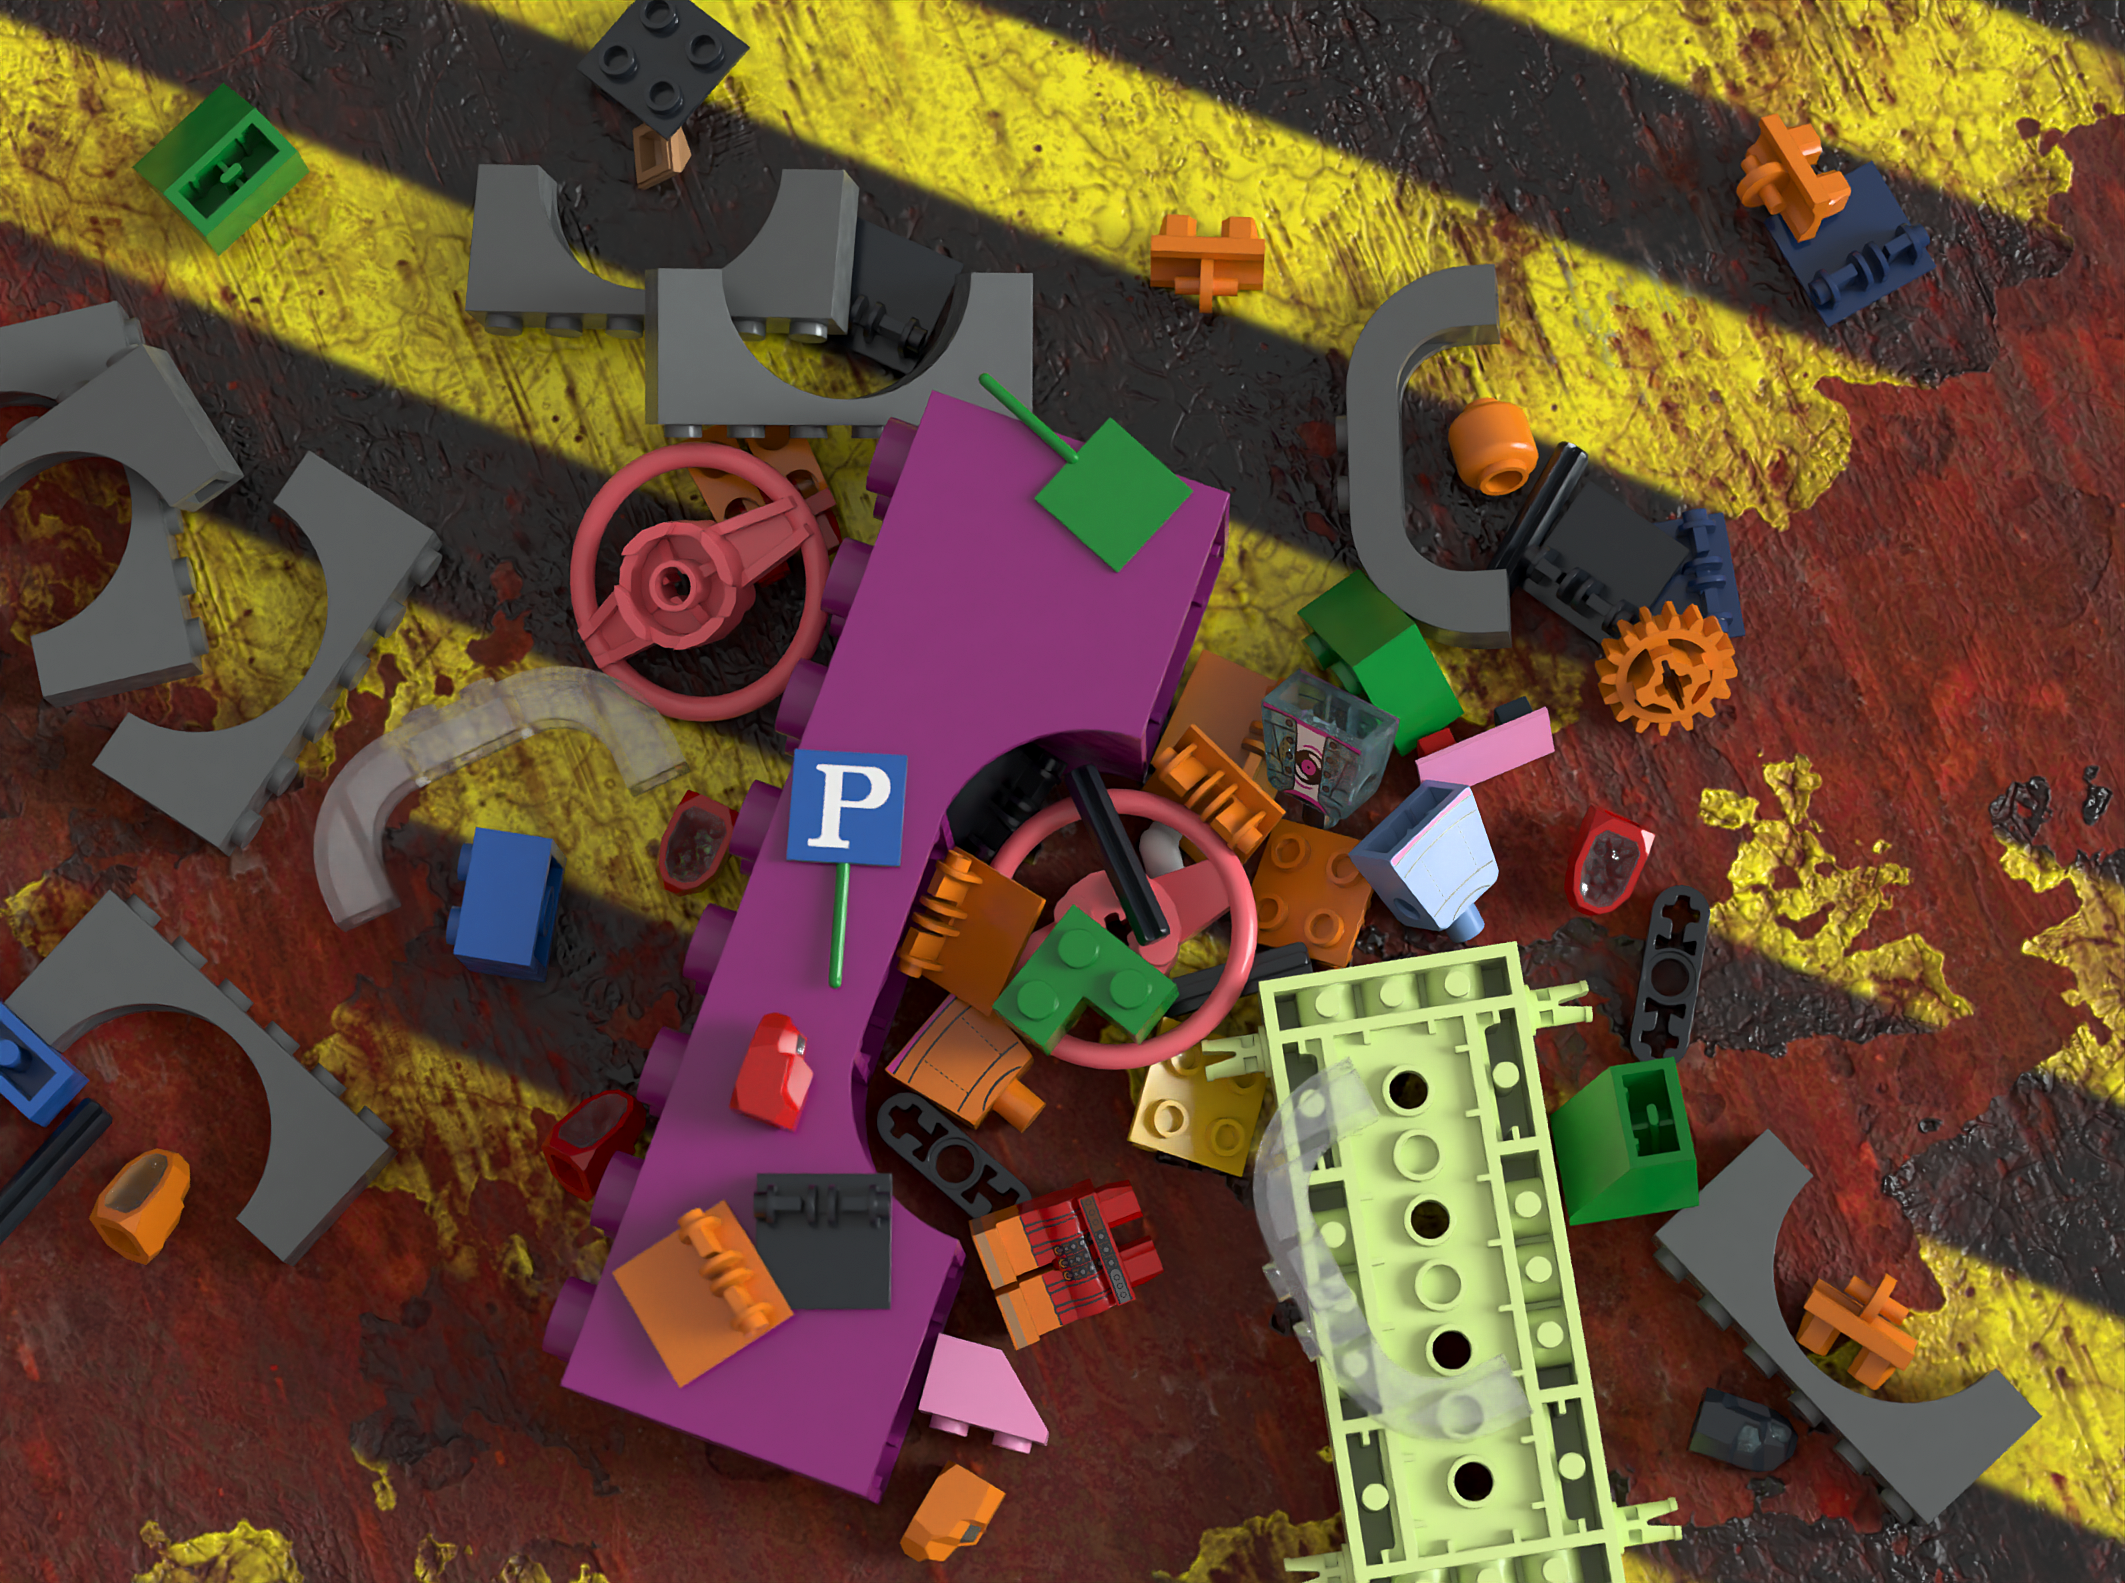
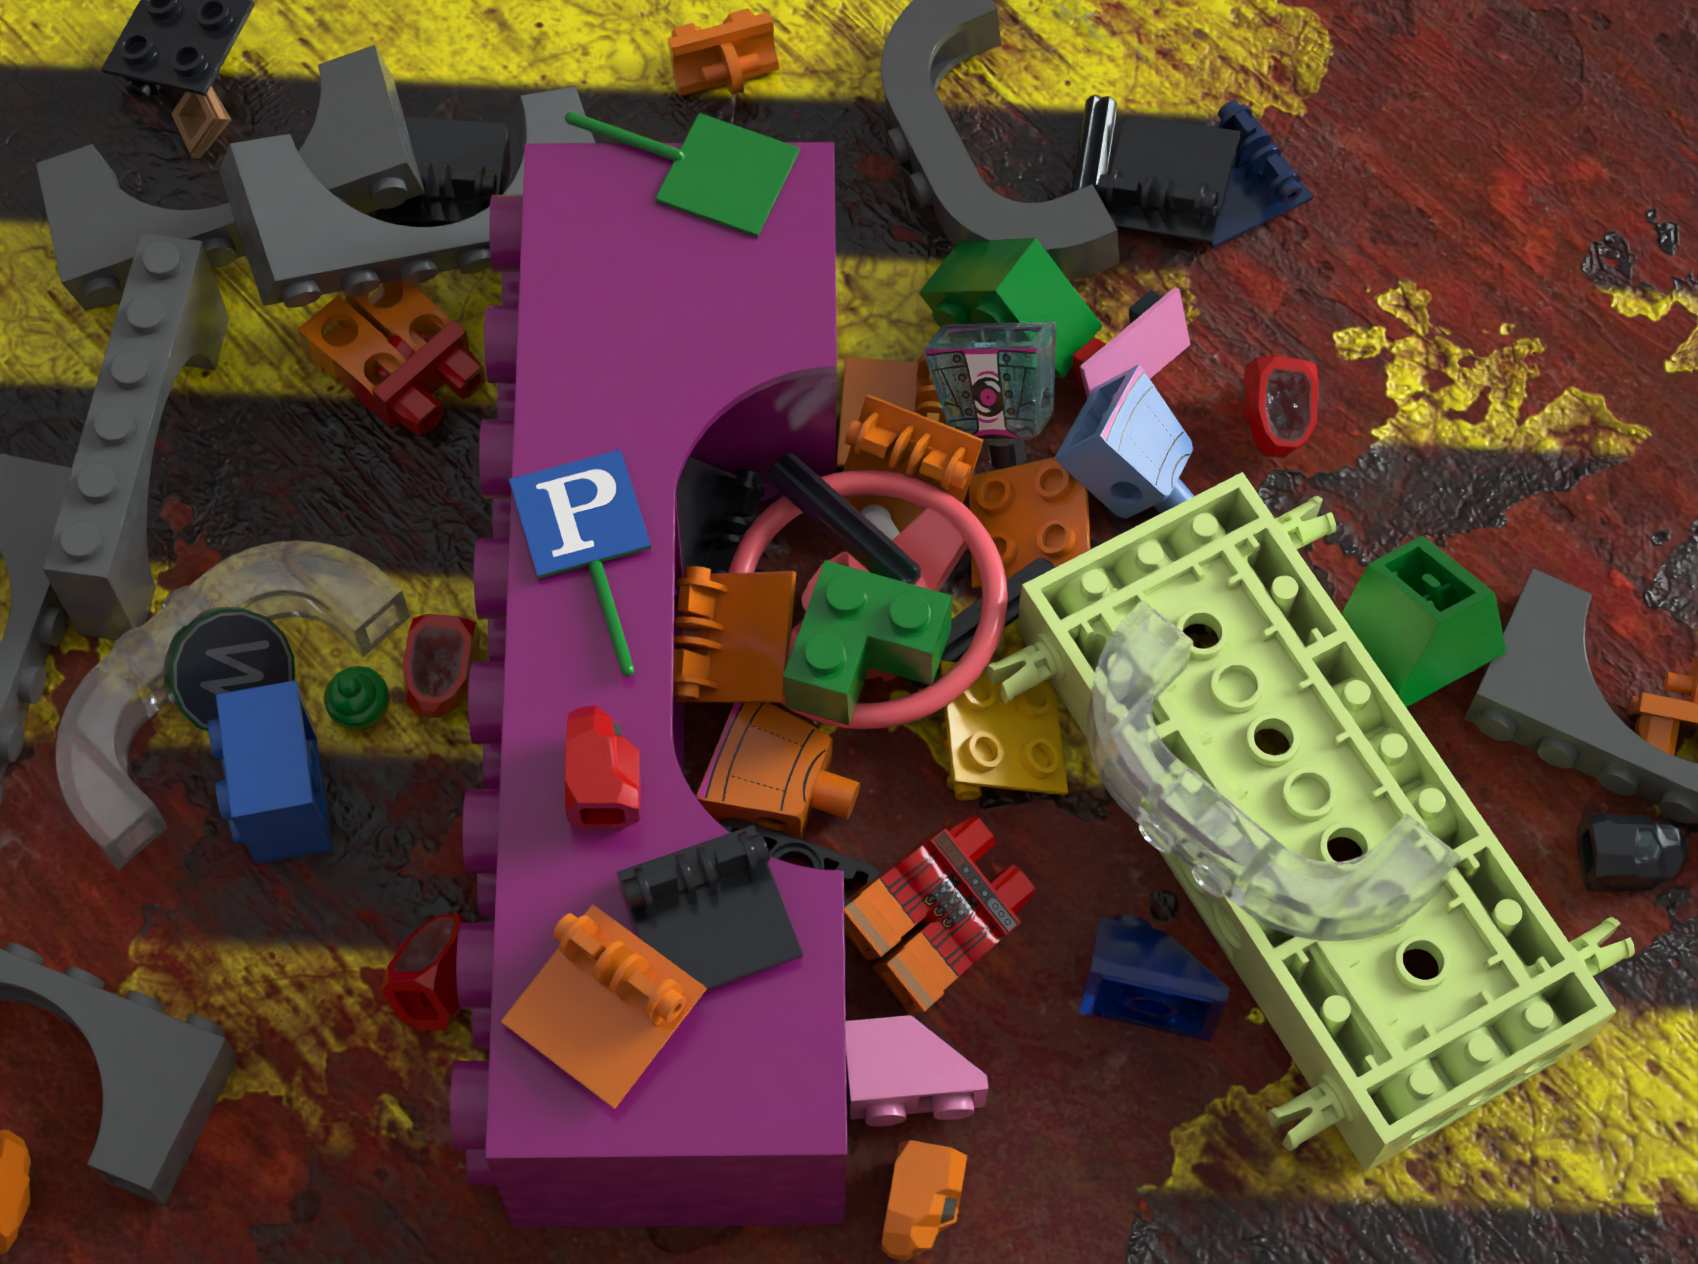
camera: 30 degrees left, 15 degrees down
coral piece [570,442,830,722] -> none
orange head [1448,397,1538,496] -> none
orange gear [1595,601,1738,736] -> none
black beam [1628,885,1710,1065] -> none
none -> dark grey arch [43,233,229,643]
none -> black tile [164,606,295,732]
none -> green plate [324,666,390,730]
none -> clear blue slope [1079,915,1229,1042]

